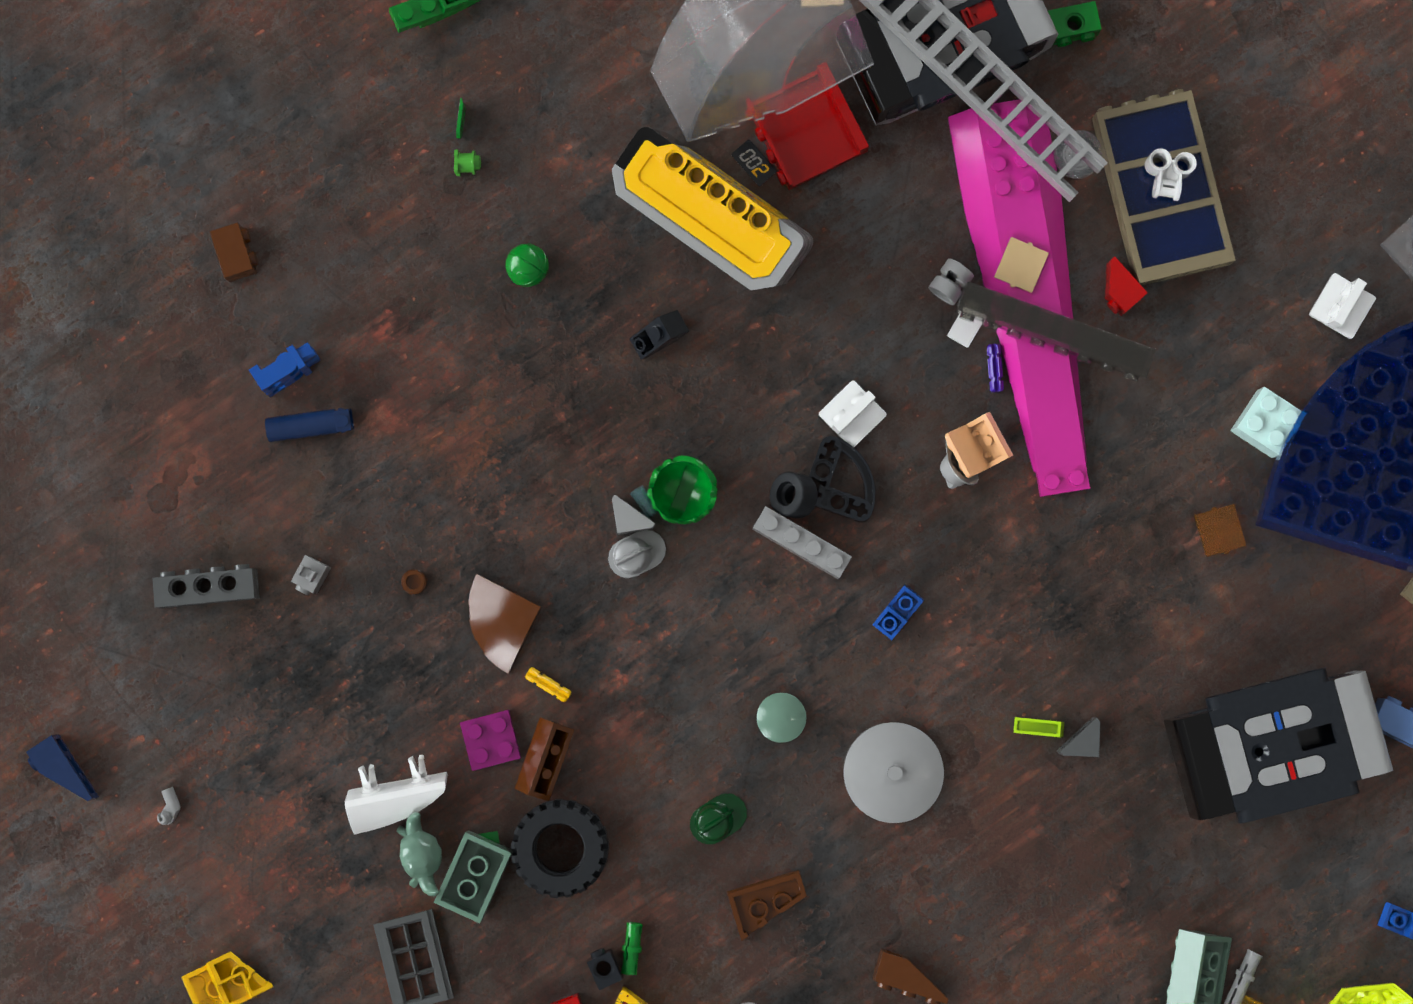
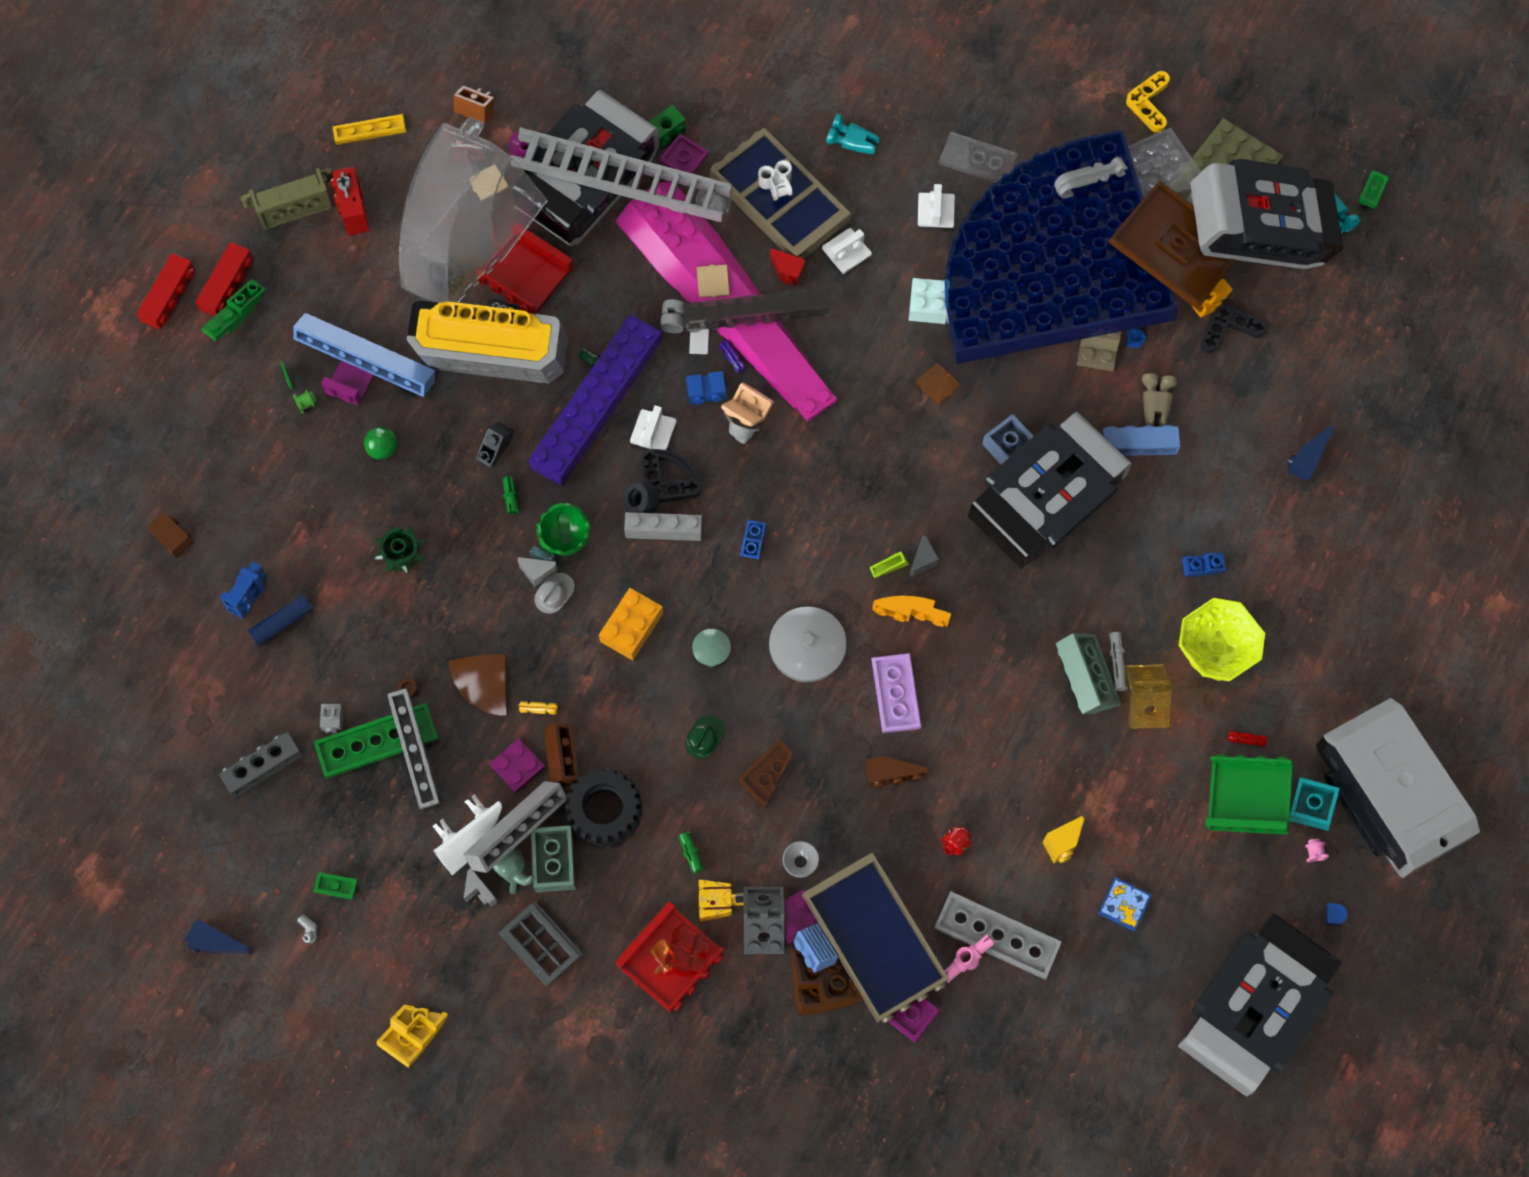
camera: 30 degrees left, 15 degrees down
black brick [587,947,623,990] -> none
none -> medium blue brick [293,313,435,397]
none -> green plate [313,872,358,900]
none -> green plate [314,703,439,779]
none -> magenta bracket [321,361,374,406]
none -> dark green brick [374,526,425,573]
none -> light grey brick [387,689,441,810]
none -> light grey brick [464,781,566,873]
none -> light grey slope [464,868,497,907]
none -> green axle [503,476,519,514]
none -> dark purple brick [529,314,662,486]
none -> dark green pin [579,347,601,368]
none -> light orange brick [599,588,663,661]
none -> magenta plate [659,133,709,174]
none -> blue brick [686,371,726,405]
none -> white bracket [822,228,872,274]
none -> teal piece [826,113,881,154]
none -> lavender tile [871,653,921,734]
none -> light orange slope [872,596,951,627]
none -> sand blue brick [982,414,1033,464]

